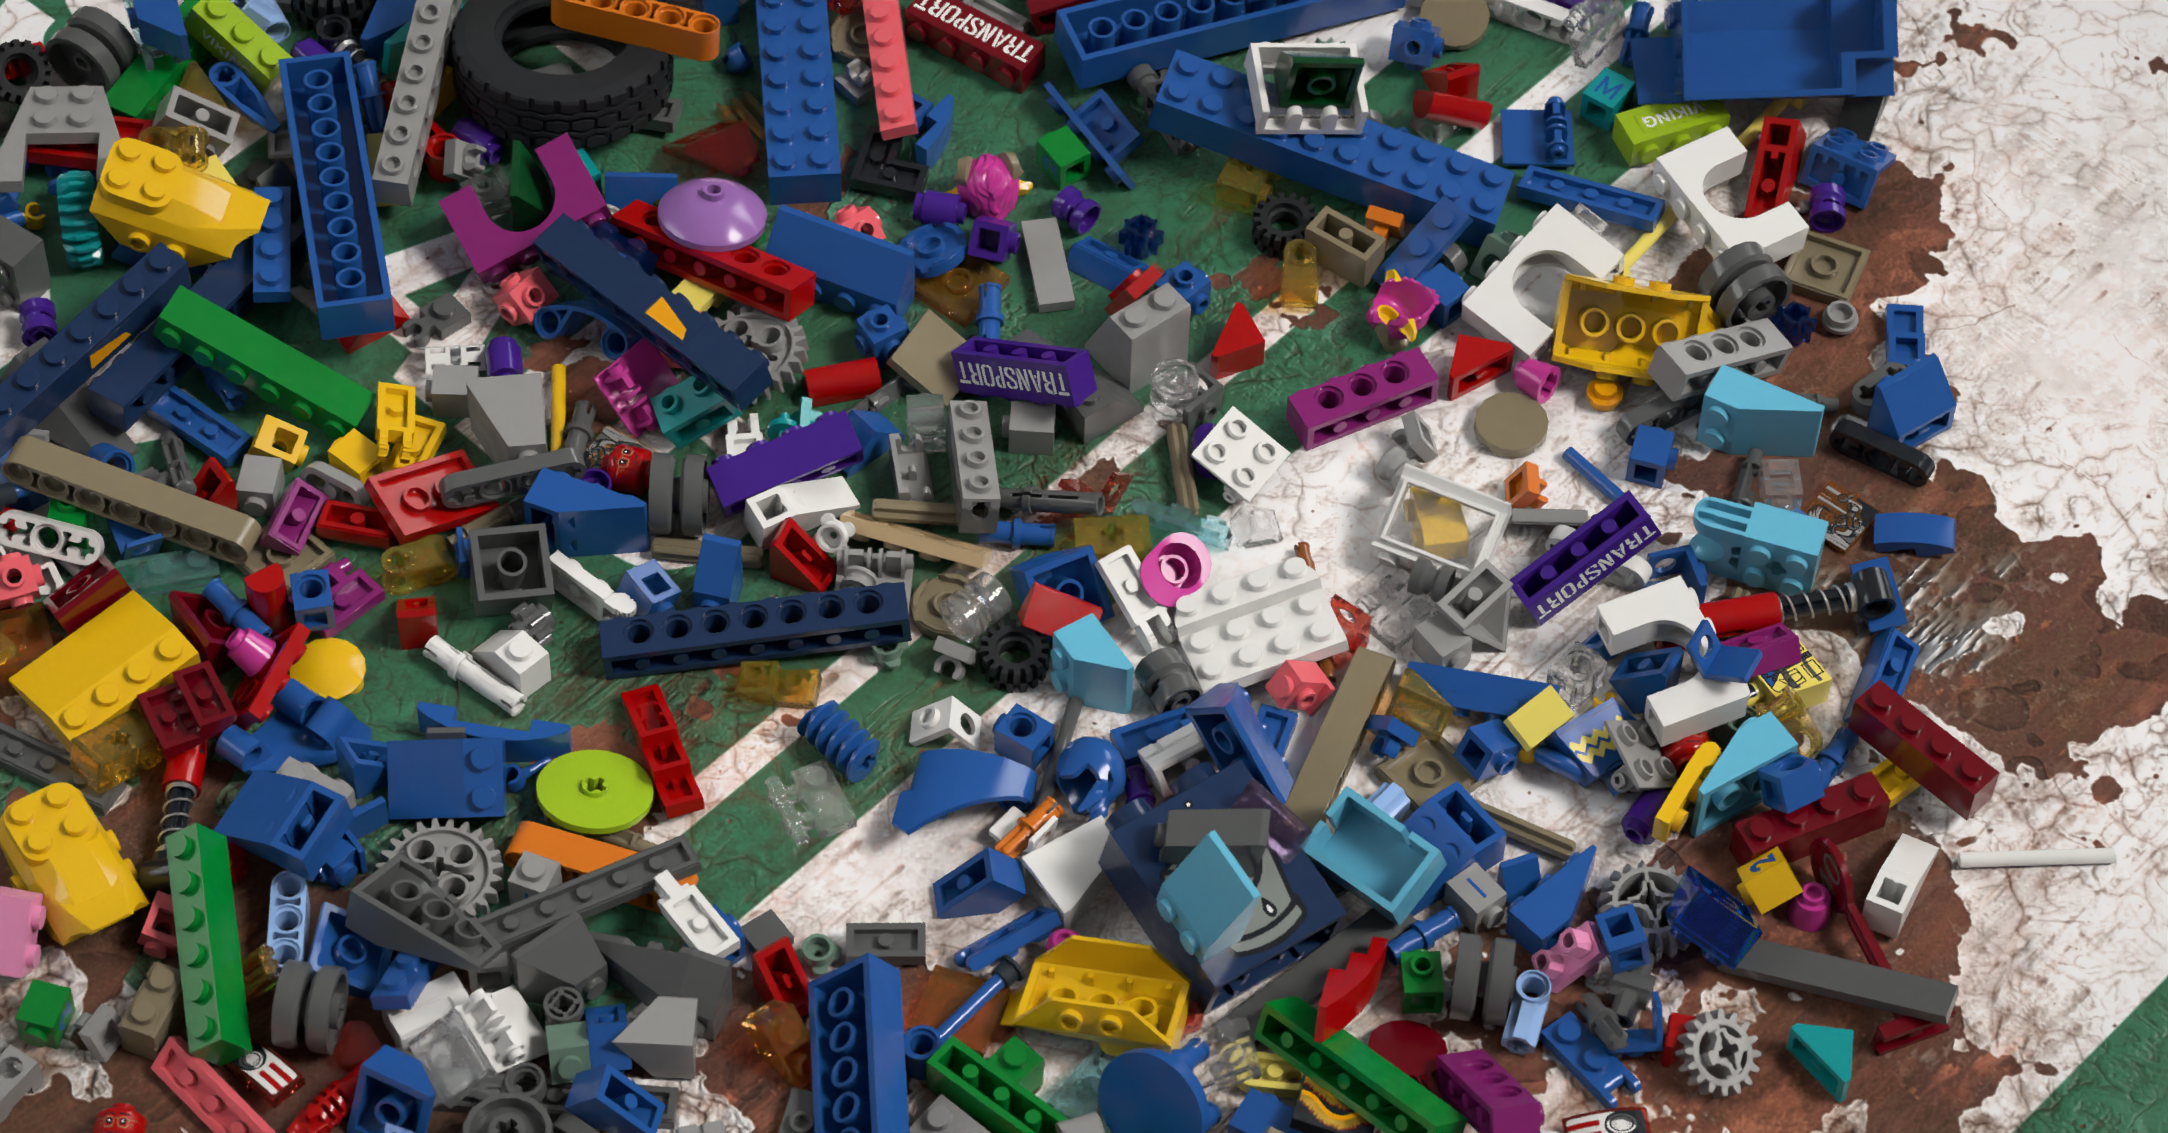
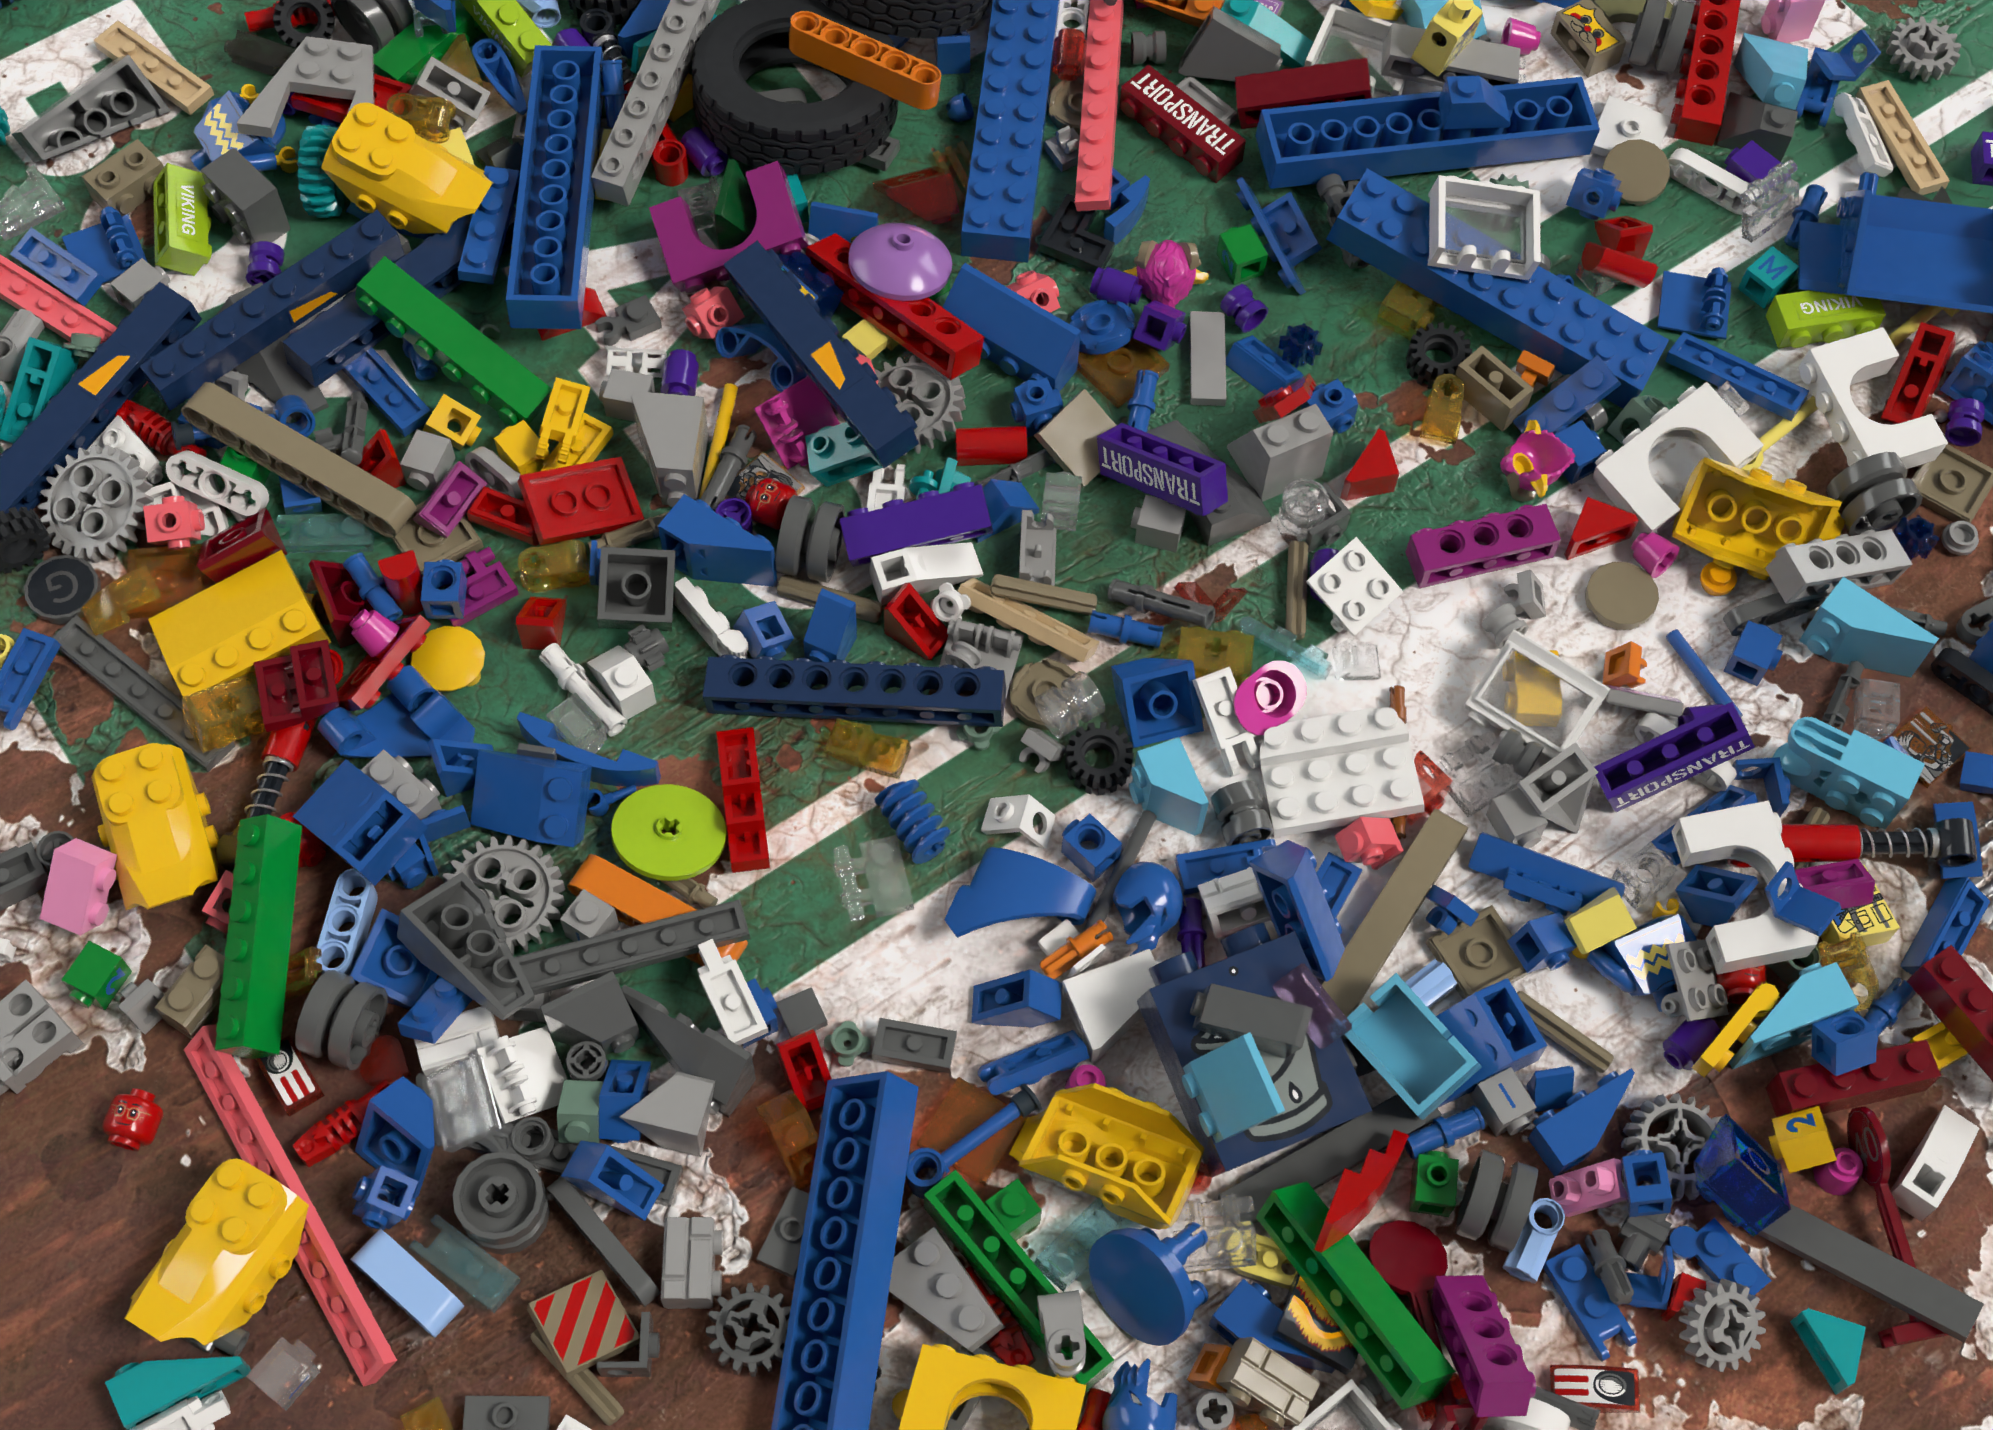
camera: 10 degrees right, 10 degrees up
dark grey beam [438,448,587,508] -> none
light grey tile [443,138,486,184] -> none
light grey piece [945,400,1001,534] -> none
red slope [1018,581,1103,637] -> none
dark green slope [1274,50,1364,109] -> none
clear yellow slope [1385,668,1454,741] -> none
none -> clear brick [546,693,607,754]
none -> blue hinge [1668,1218,1772,1308]

